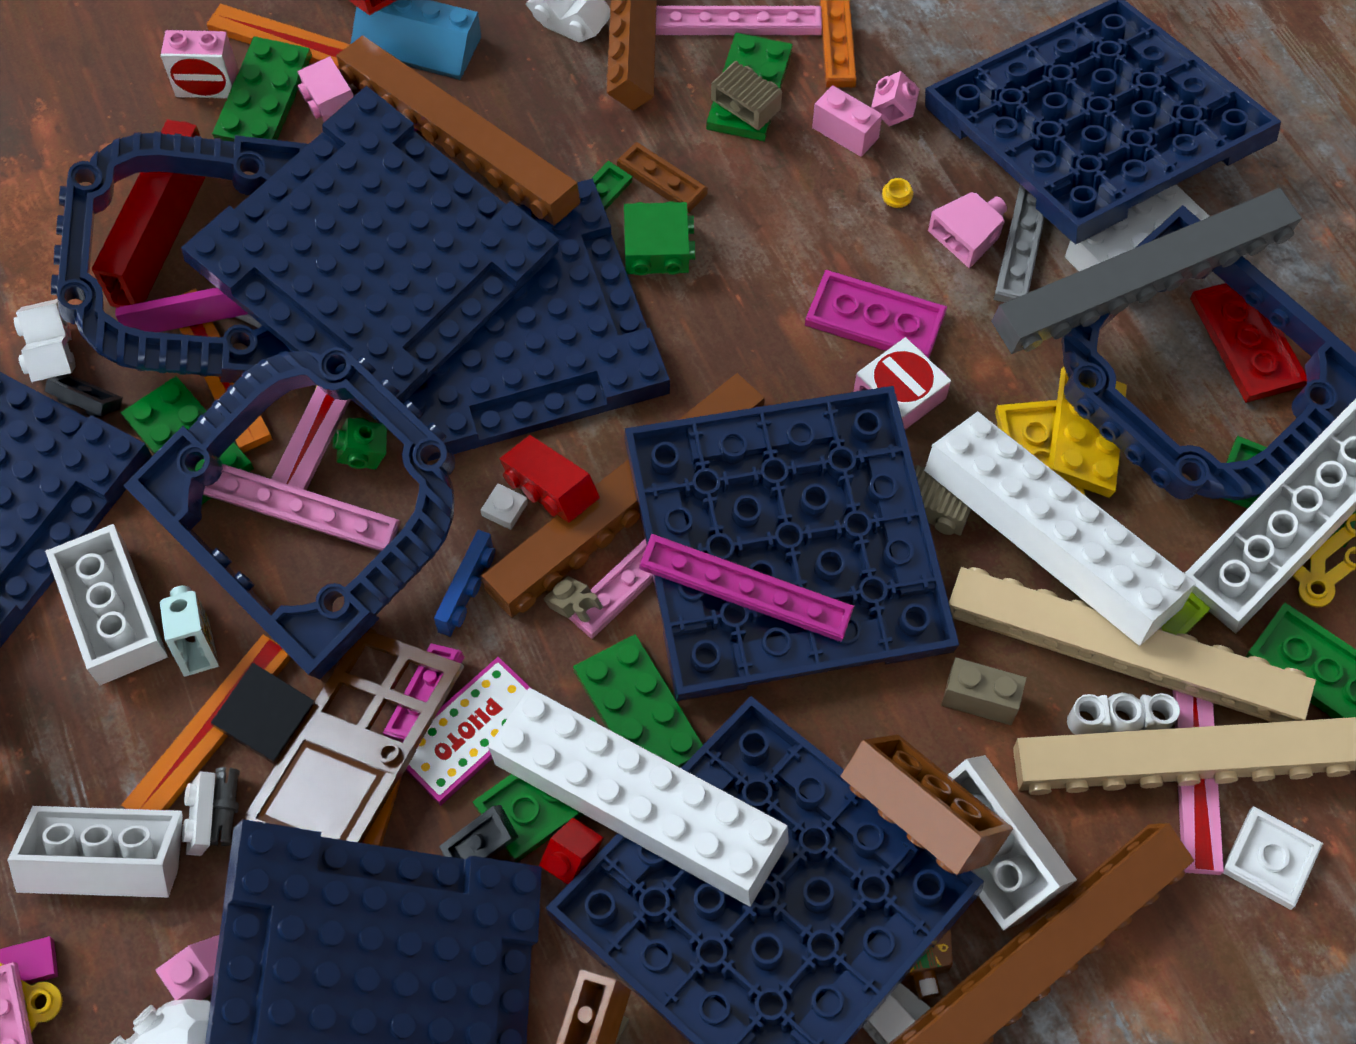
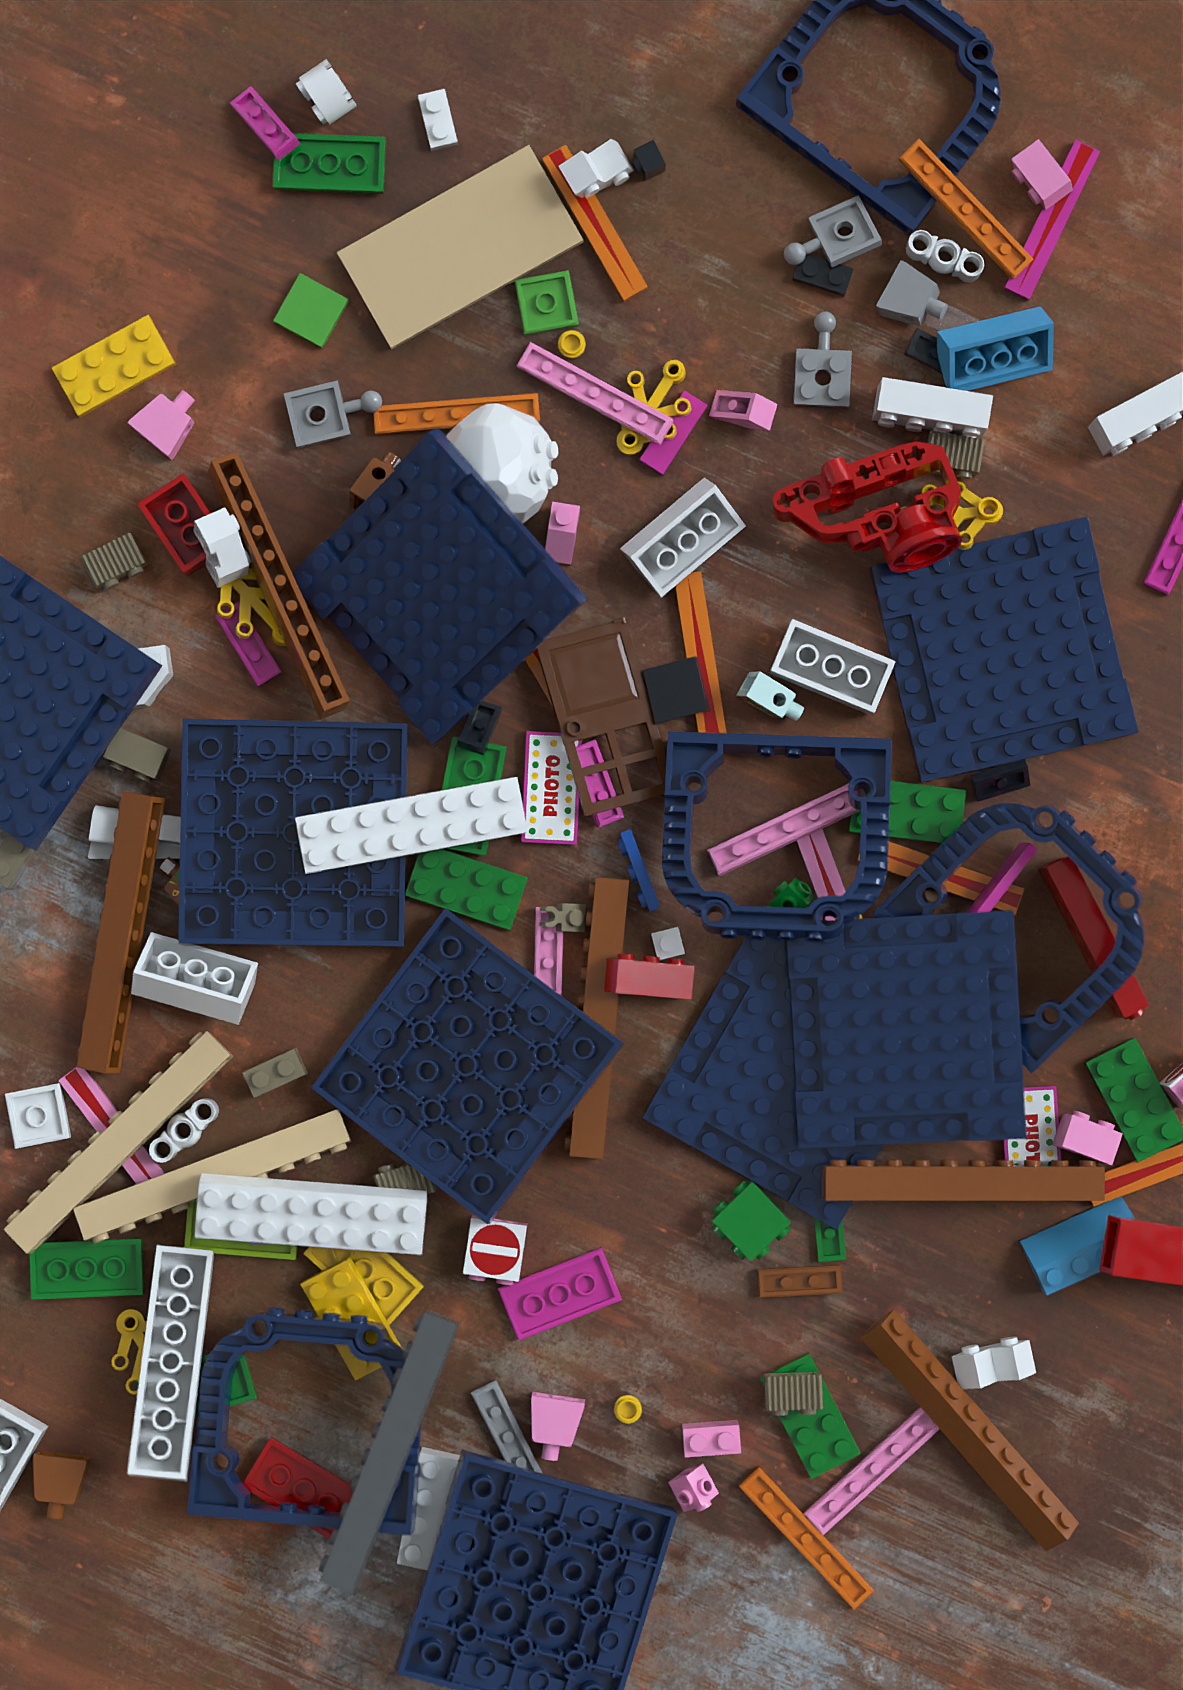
camera: 140 degrees right, 25 degrees up
white brick [14,299,76,382] -> none
white plate [181,771,215,856] -> none
dark grey pin [210,767,240,846] -> none
red brick [539,818,604,885] -> none
dark pink tile [639,534,854,642] -> none
brick [840,734,1014,875] -> none

